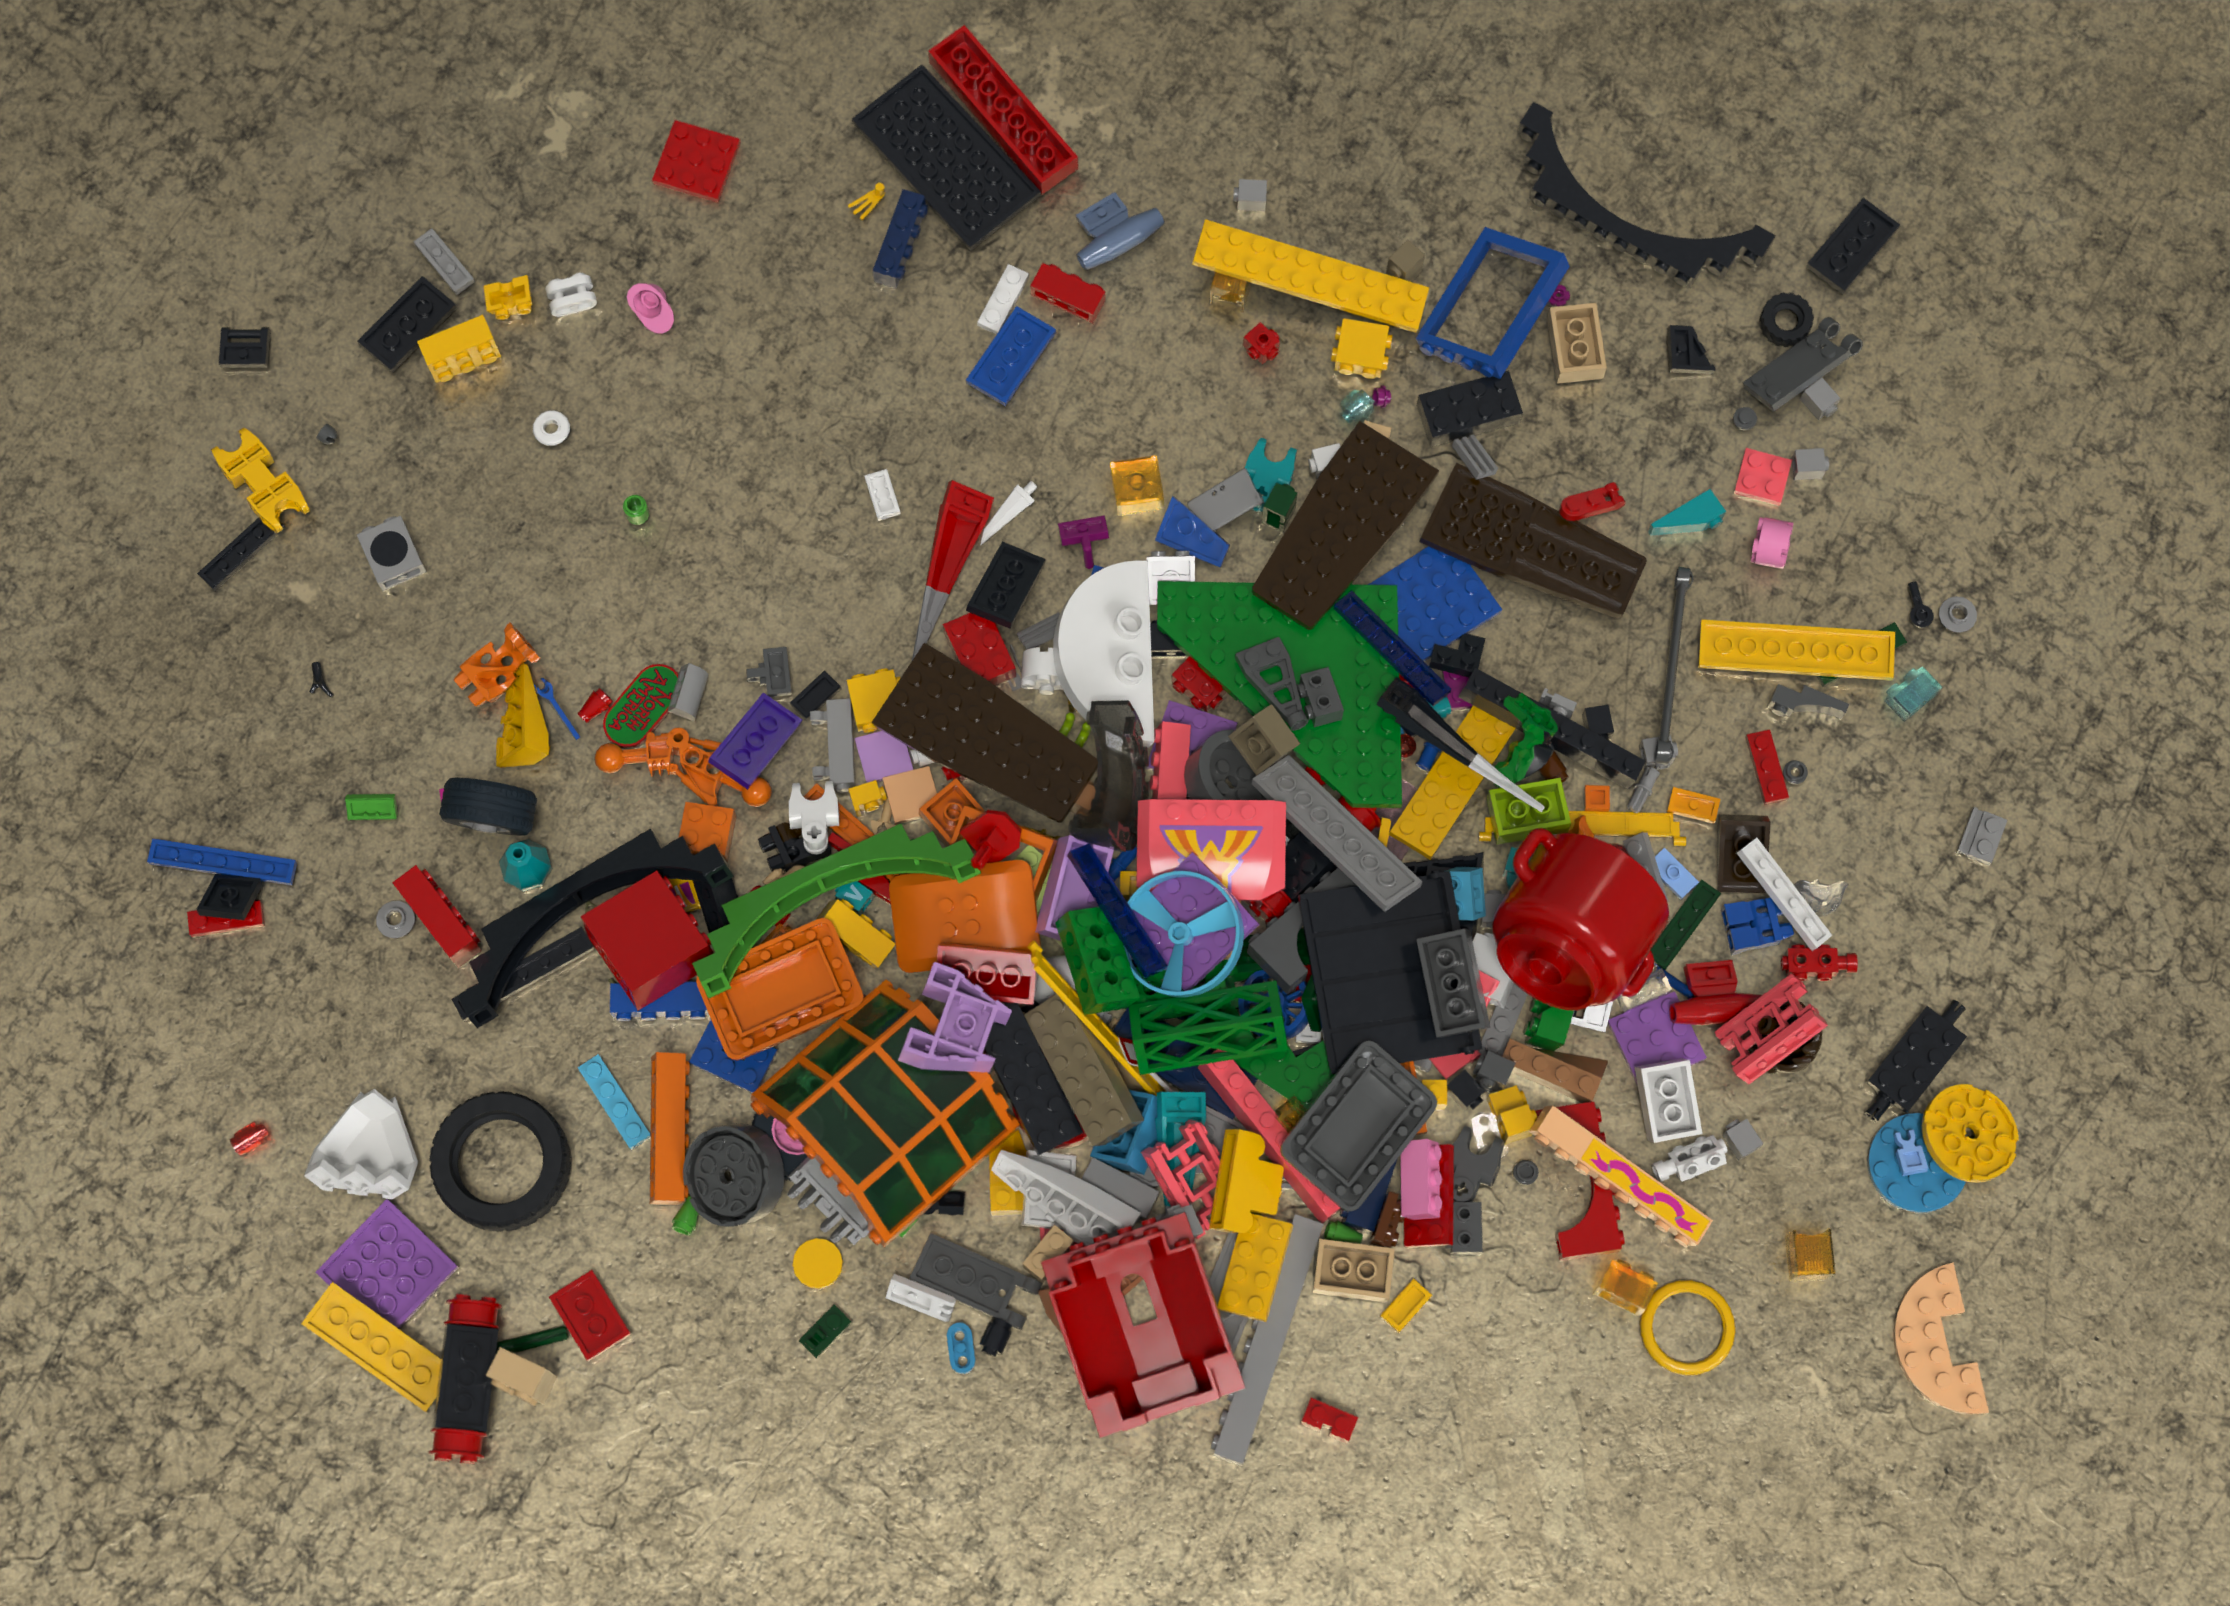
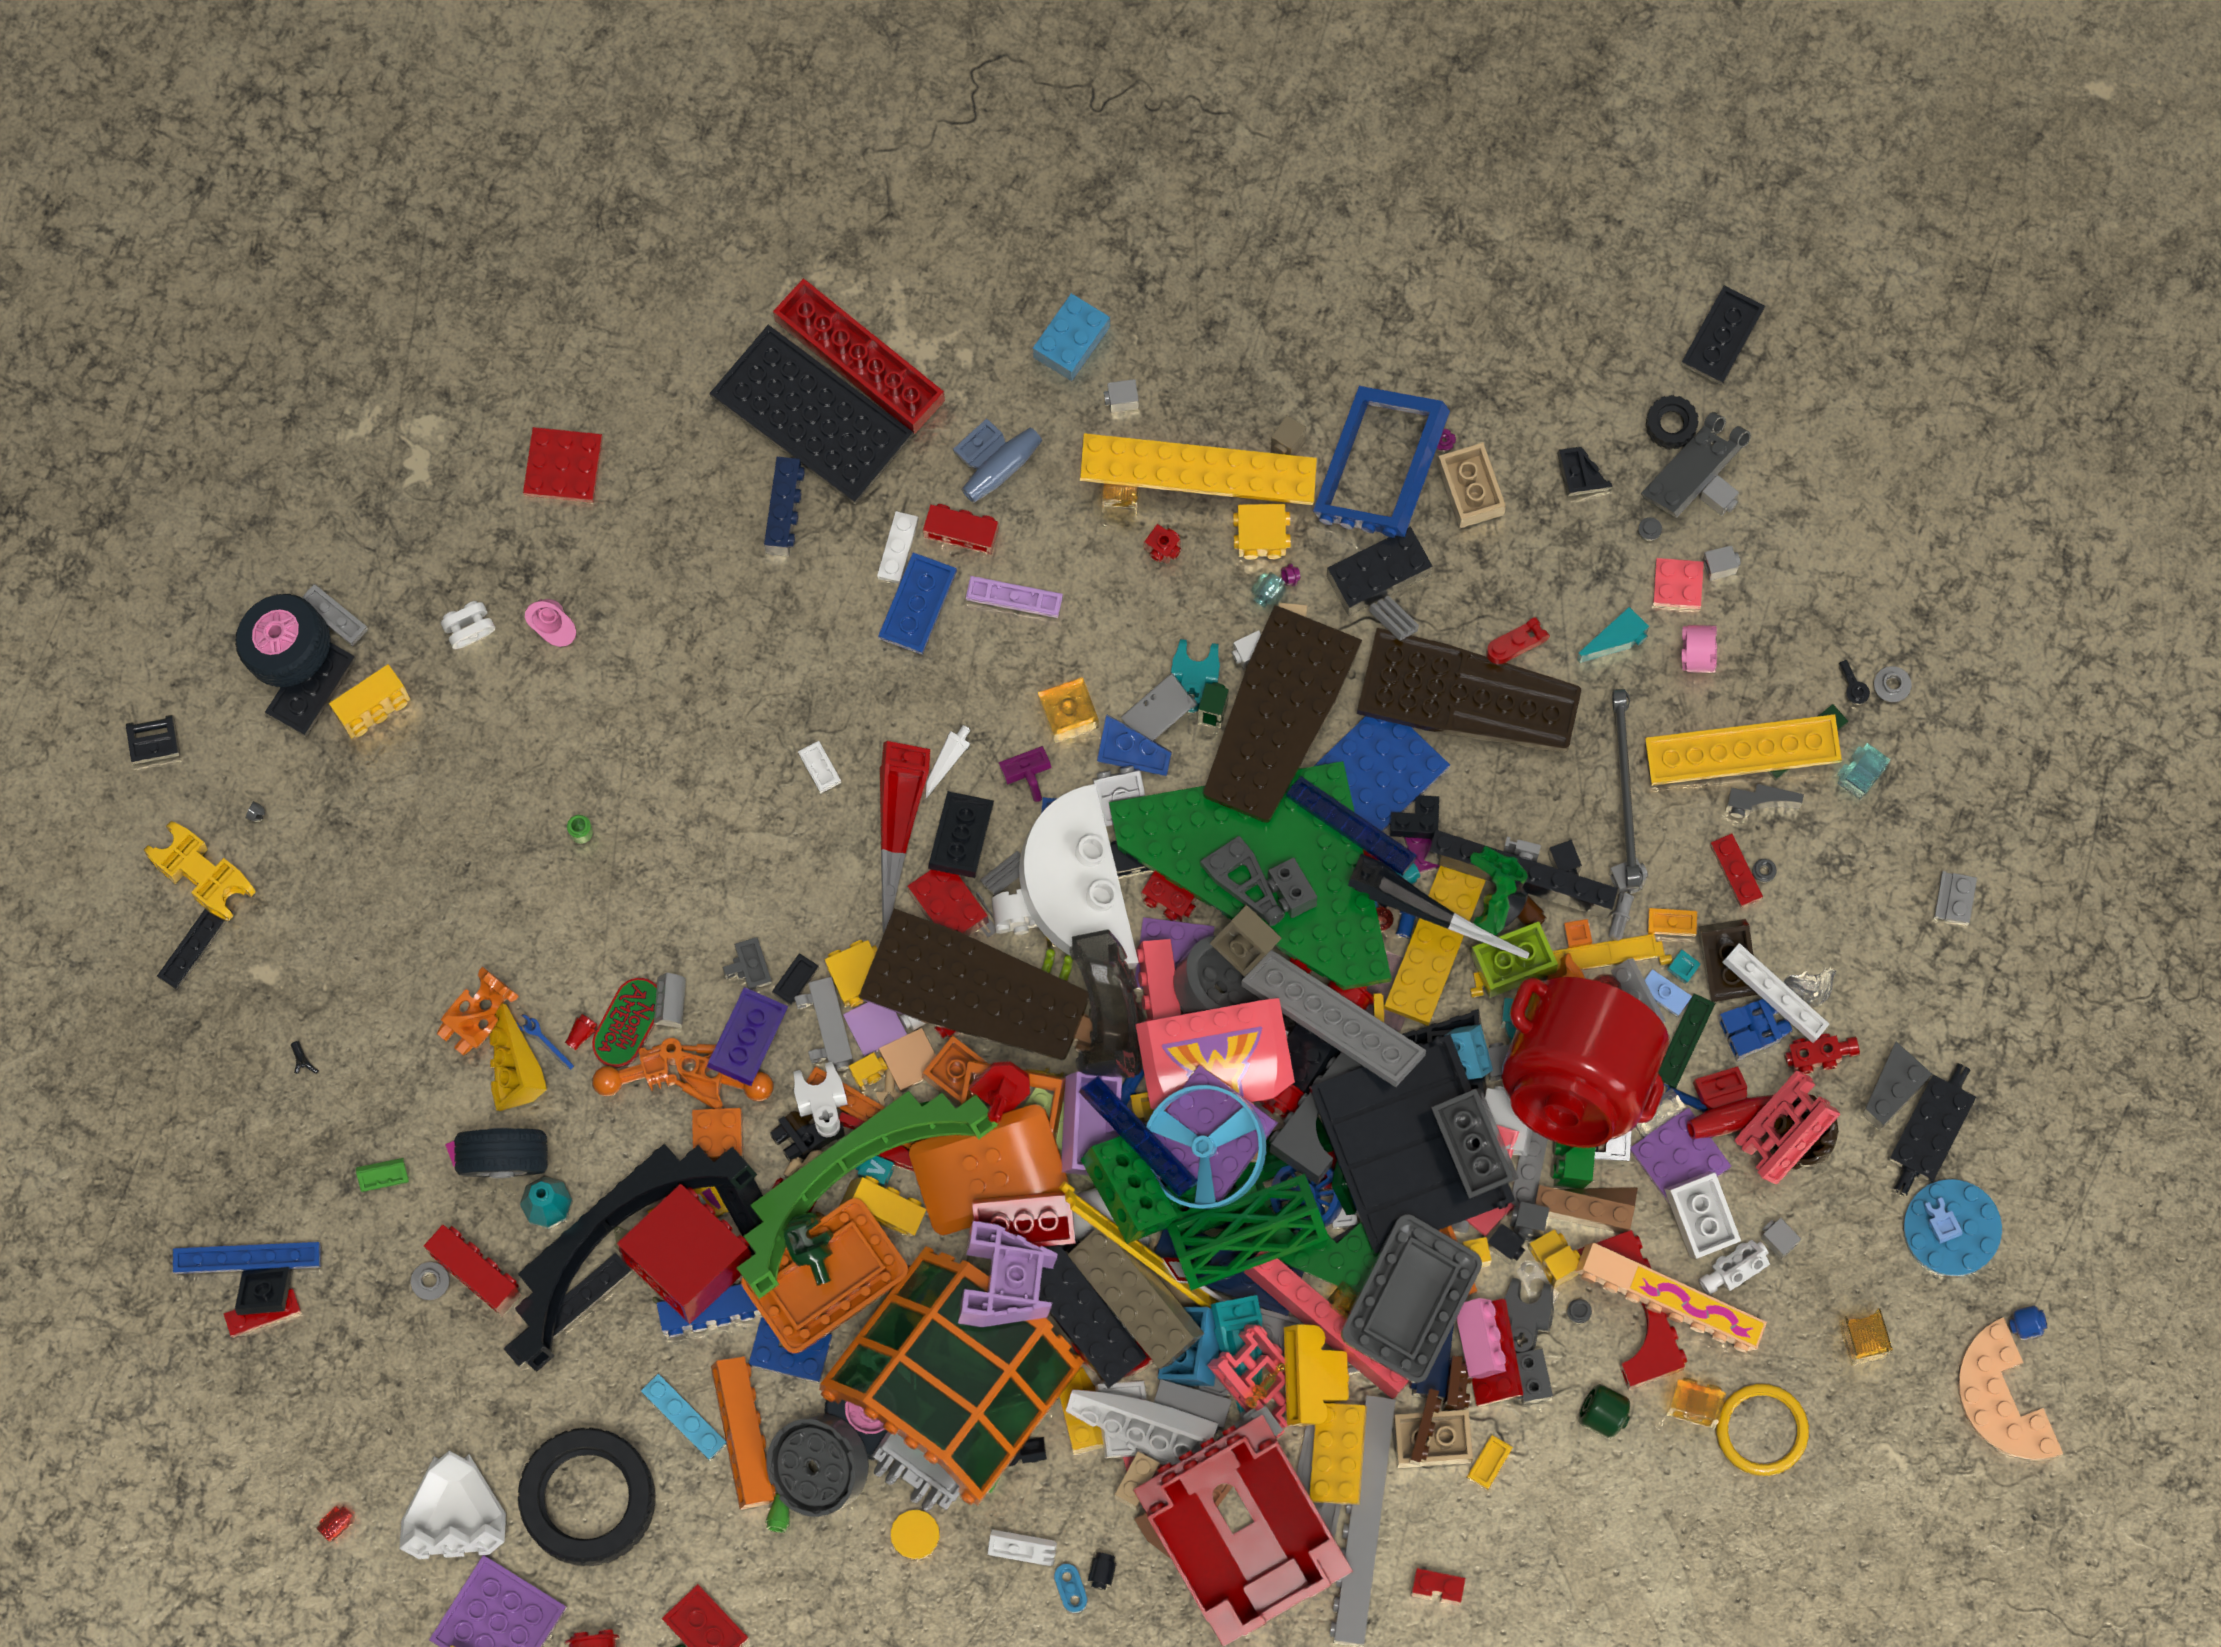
camera: 10 degrees left, 0 degrees up
light grey brick [357,515,426,591] -> none
yellow cylinder [484,275,532,320] -> none
white piece [533,411,570,446] -> none
dark green plate [799,1304,852,1359] -> none
yellow piece [848,183,885,220] -> none
dark grey hinge [909,1233,1042,1330] -> none
bright green cone [1324,1220,1363,1244] -> none
black arch [1517,101,1776,288] -> none
yellow plate [1922,1084,2019,1183] -> none
none -> black wheel [235,594,331,687]
none -> dark green piece [783,1213,833,1286]
none -> lavender plate [966,576,1063,618]
none -> dark azure brick [1033,293,1110,381]
none -> clear yellow piece [1245,1363,1285,1408]
none -> reddish brown plate [1410,1389,1442,1466]
none -> dark green head [1578,1384,1630,1439]
none -> teal plate [1666,950,1701,984]
none -> dark grey wedge [1862,1041,1932,1131]
none -> blue head [2010,1305,2048,1340]

